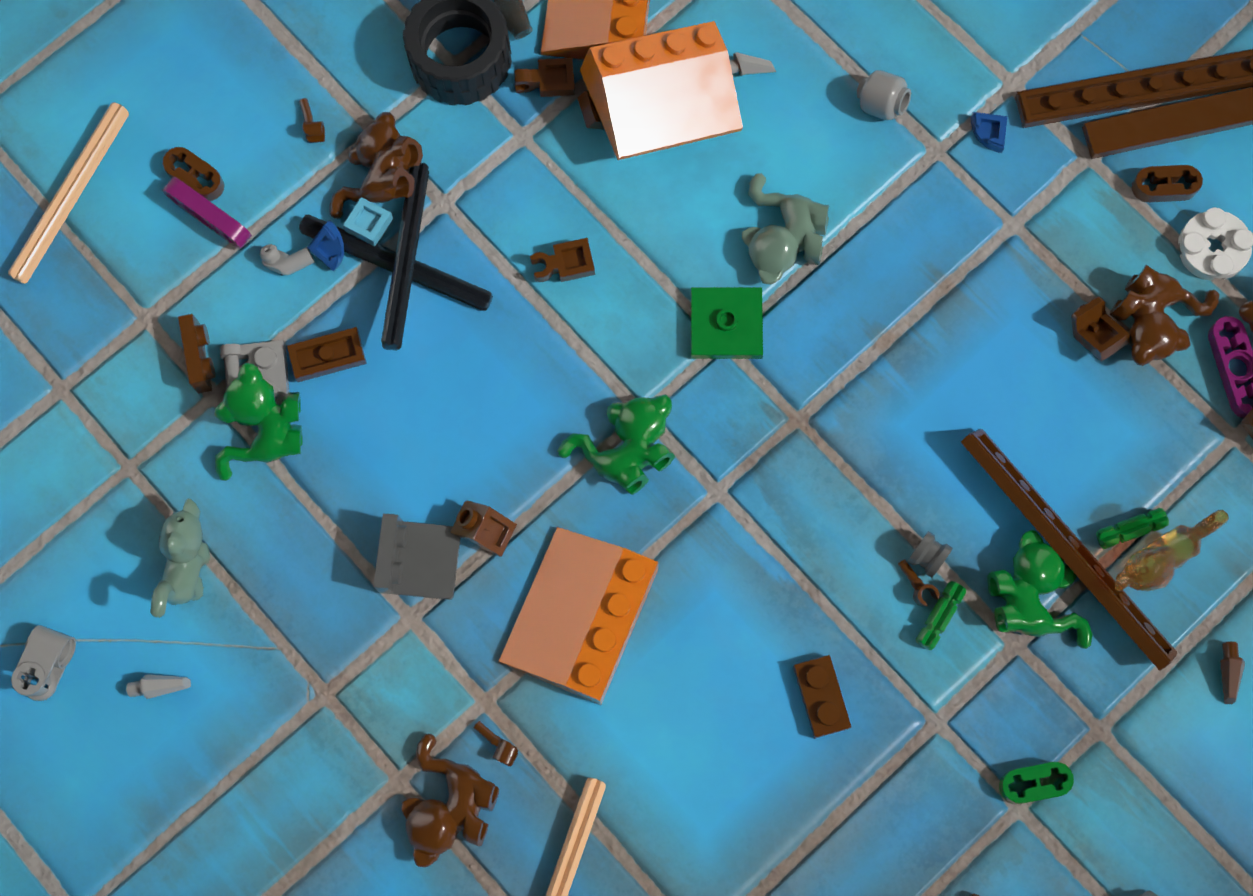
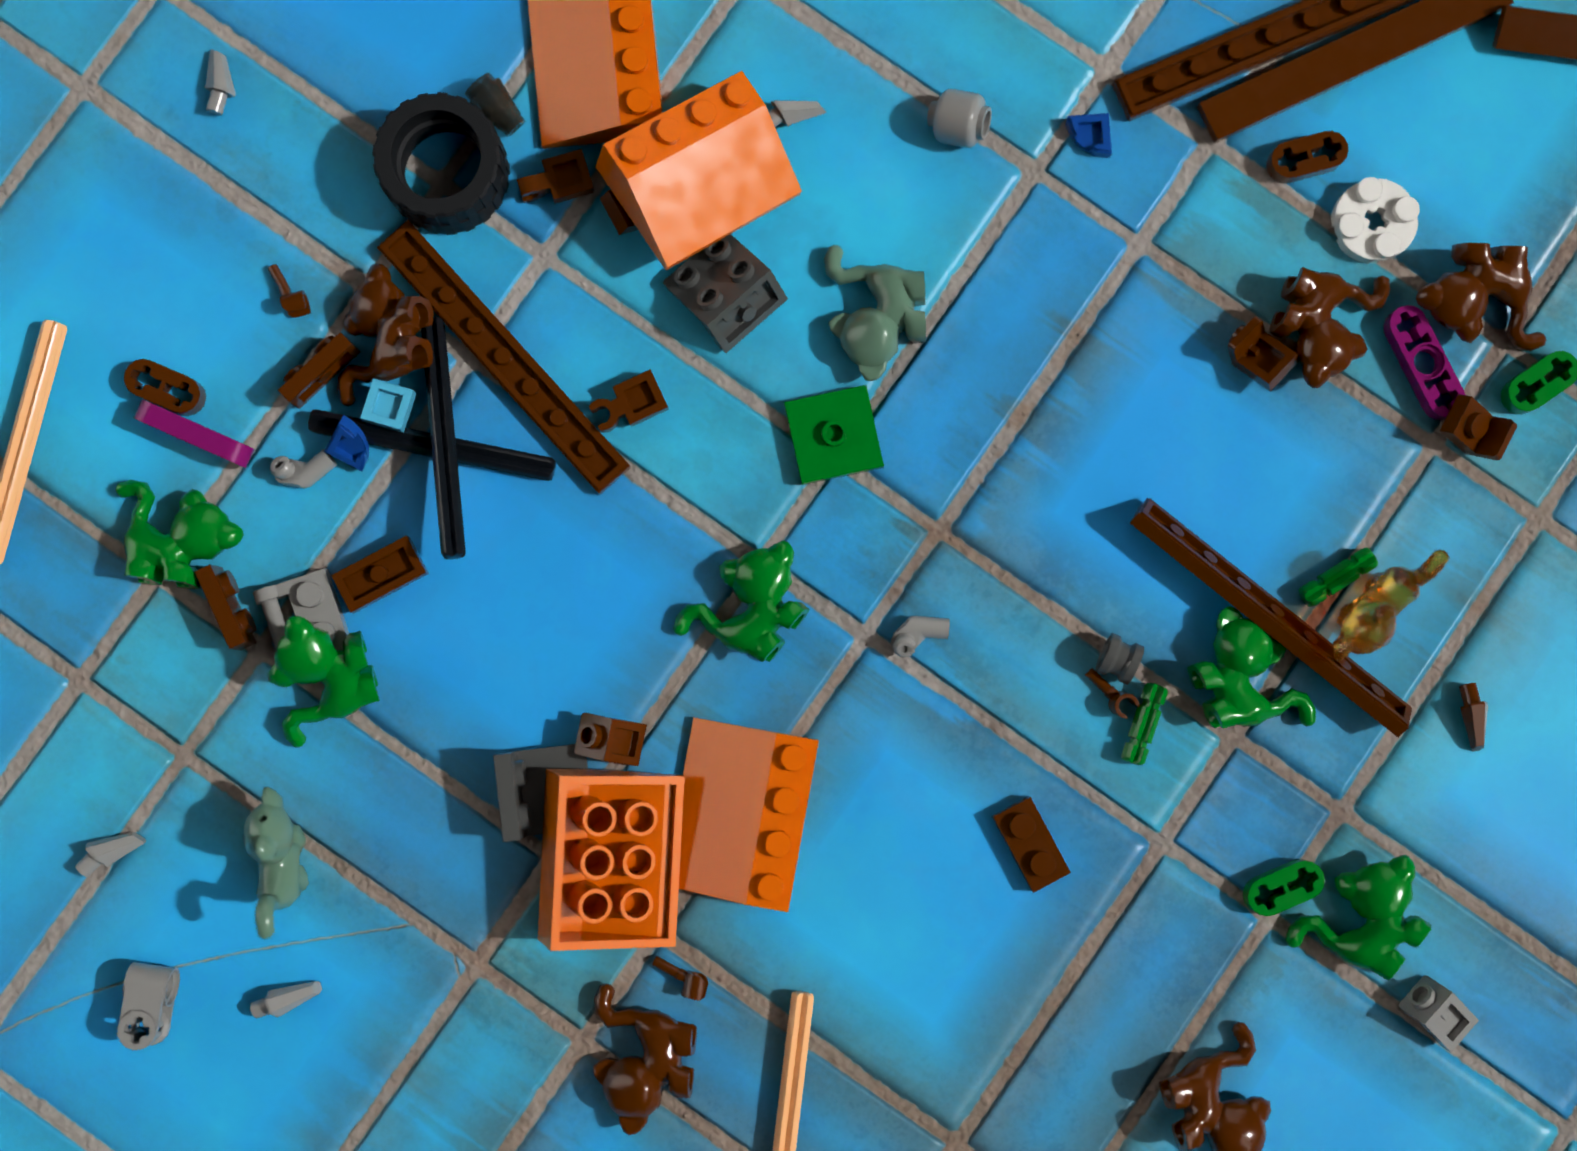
camera: 20 degrees left, 10 degrees up
none -> light grey bar [75,832,146,877]
none -> green animal [115,480,244,589]
none -> reddish brown plate [278,332,361,409]
none -> reddish brown tile [377,220,631,495]
none -> orange slope [538,769,685,951]
none -> dark grey bracket [663,234,788,353]
none -> light grey arm [891,616,950,658]
none -> green animal [1285,855,1431,980]

